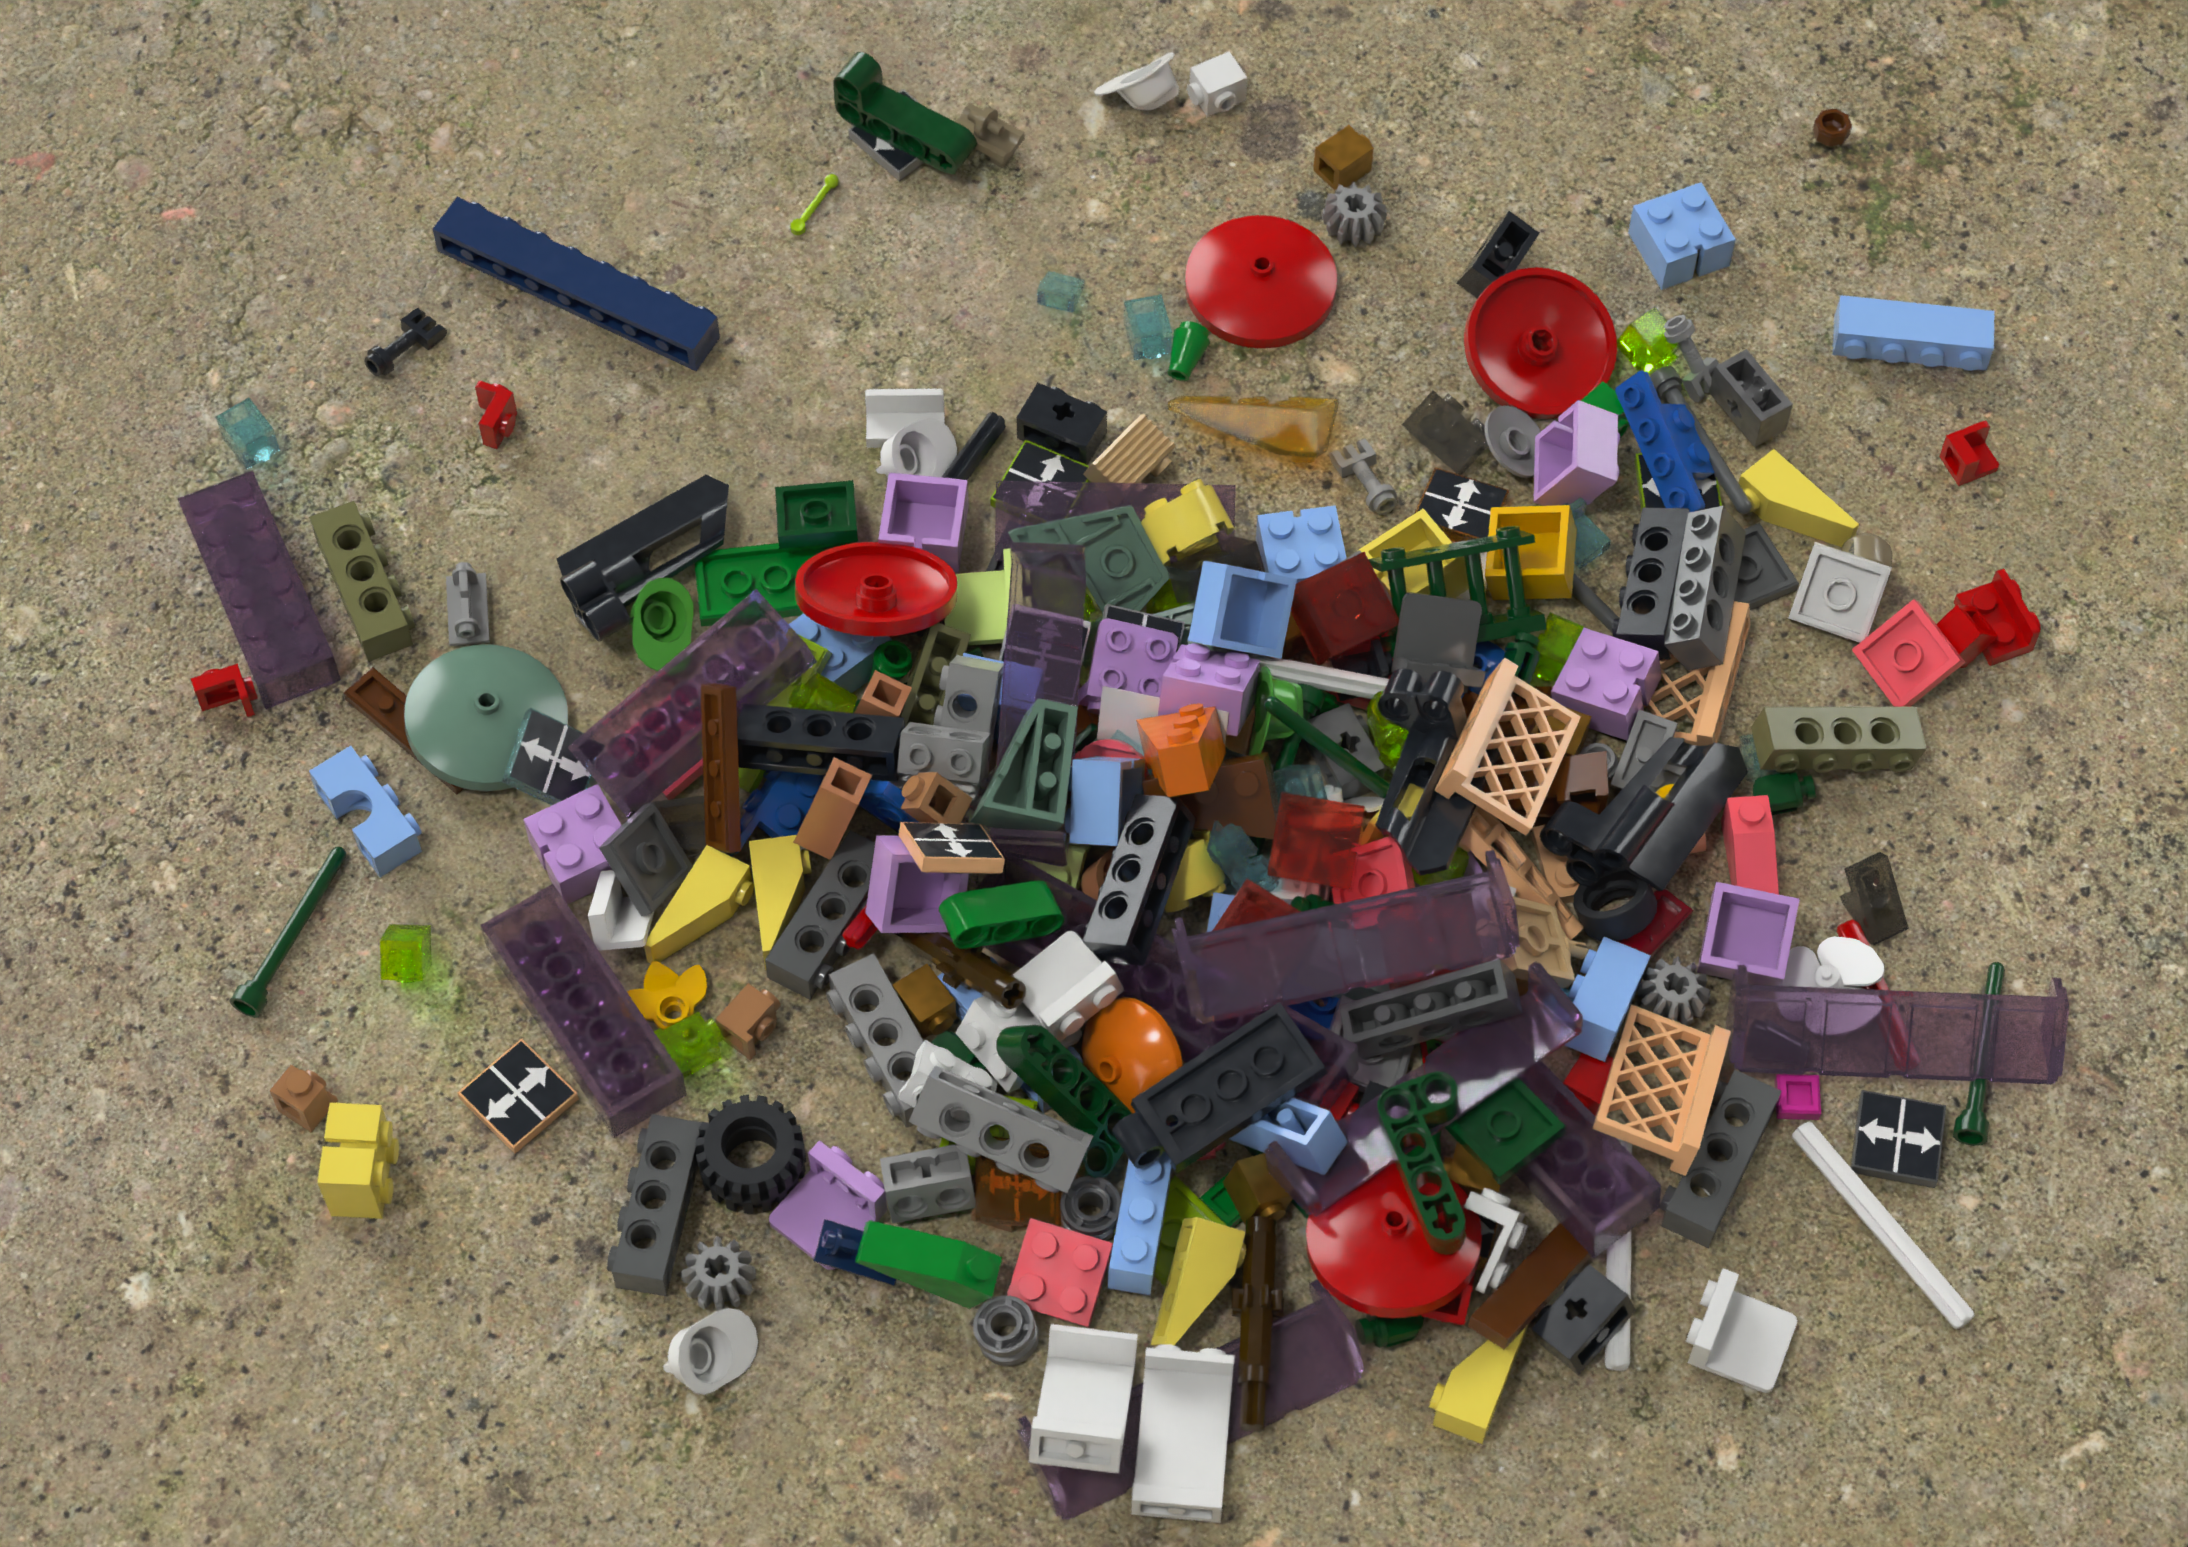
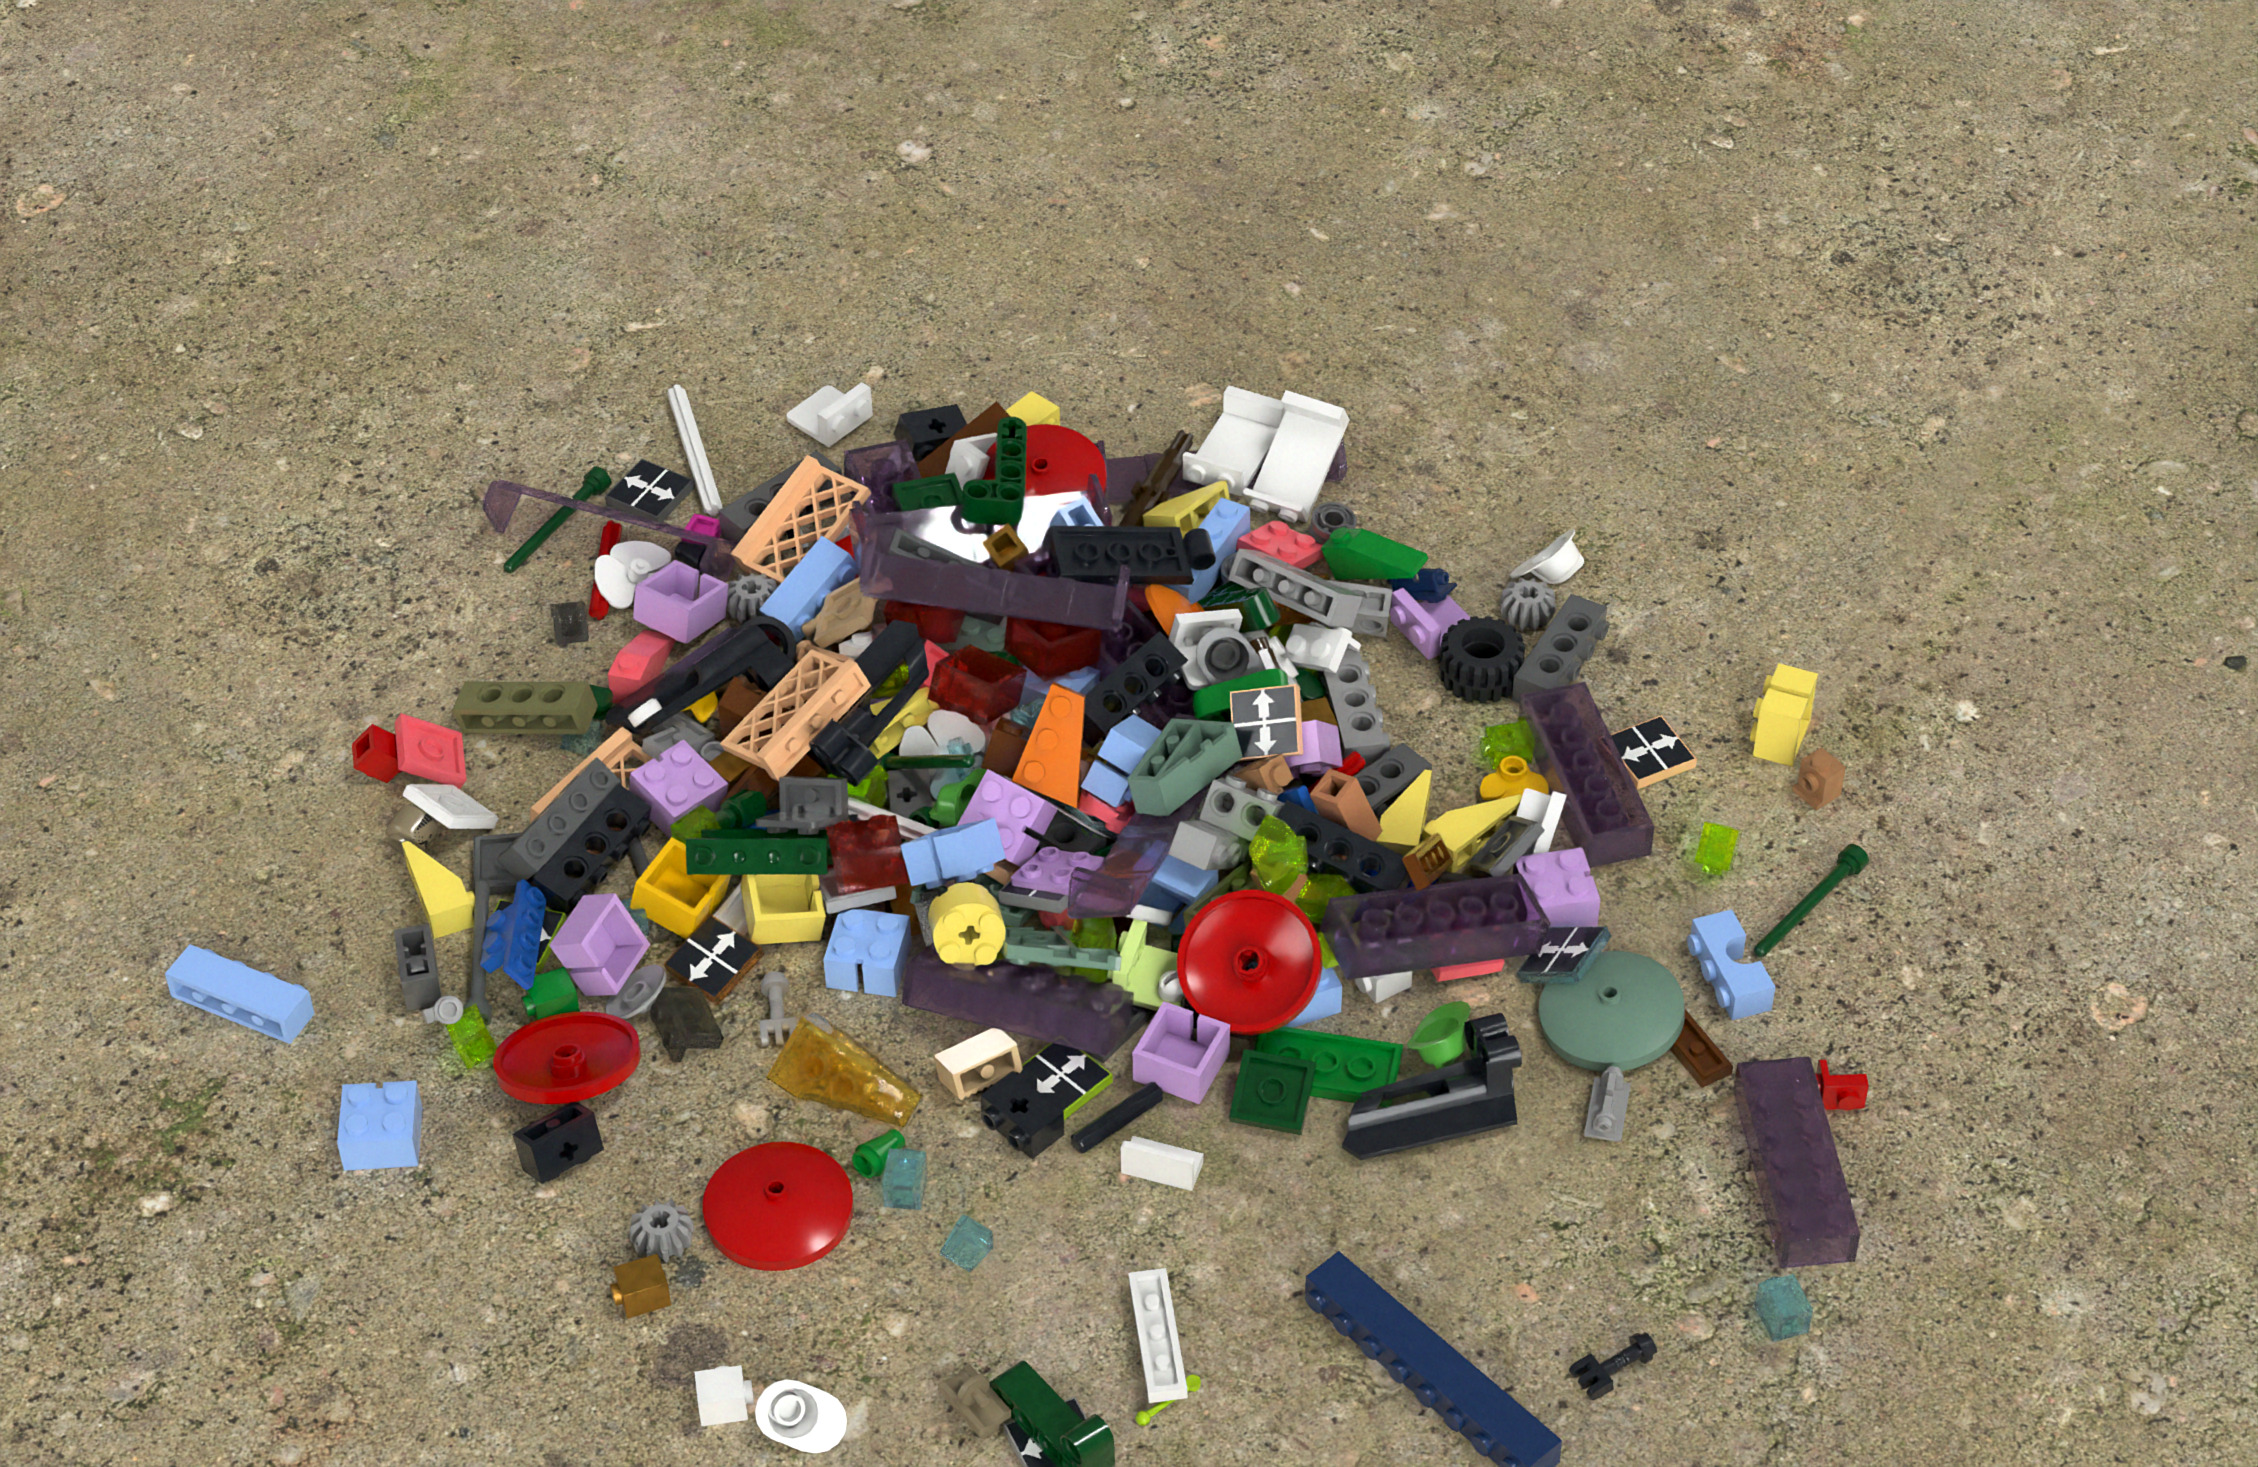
camera: 160 degrees left, 15 degrees down
olive brick [309,501,416,662] -> none
red bracket [475,381,518,449] -> none
medium nougat brick [715,983,781,1061] -> none
white piece [876,418,957,478] -> none
reddish brown tile [1813,108,1852,147] -> none
red panel [1939,420,1999,486] -> none
red bracket [1953,569,2041,666] -> none
none -> white tile [628,698,662,728]
none -> pearl gold brick [982,523,1034,578]
none -> white plate [1128,1268,1188,1403]
none -> white hinge [1158,970,1185,1002]
none -> dark grey piece [1196,627,1266,685]
none -> clear neon green piece [1249,814,1308,895]

